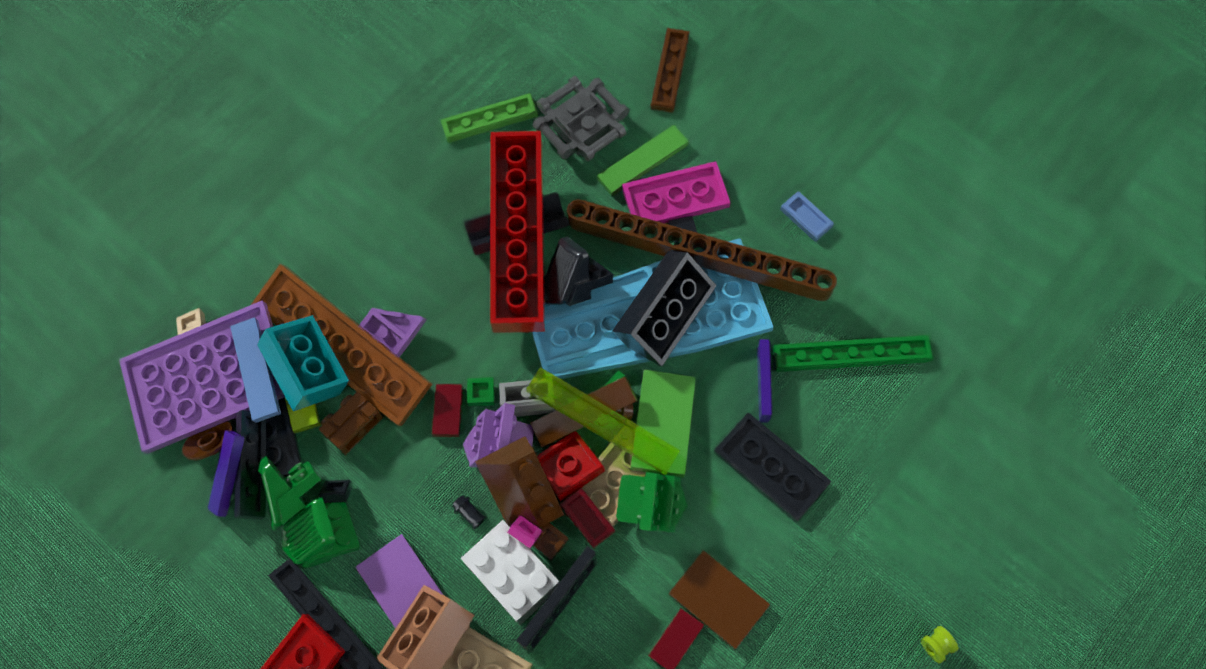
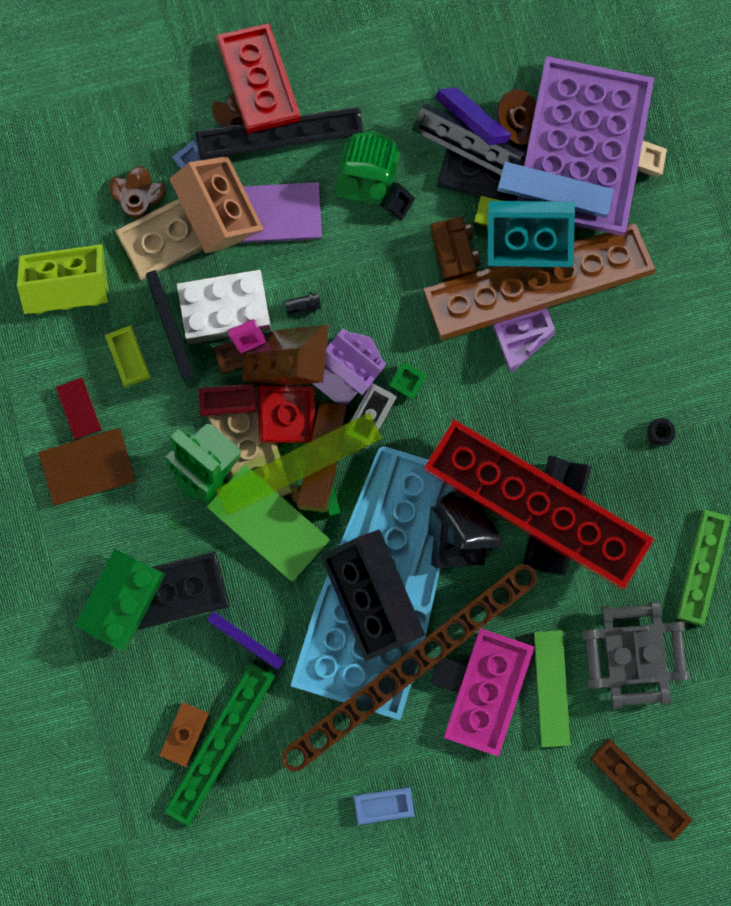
camera: 115 degrees right, 15 degrees up
green piece [258,456,321,531] -> none
dark red tile [432,384,463,437] -> none
none -> green slope [75,548,166,651]
none -> lime tile [105,325,151,388]
none -> dark orange plate [159,702,209,767]
none -> black plate [647,418,675,446]

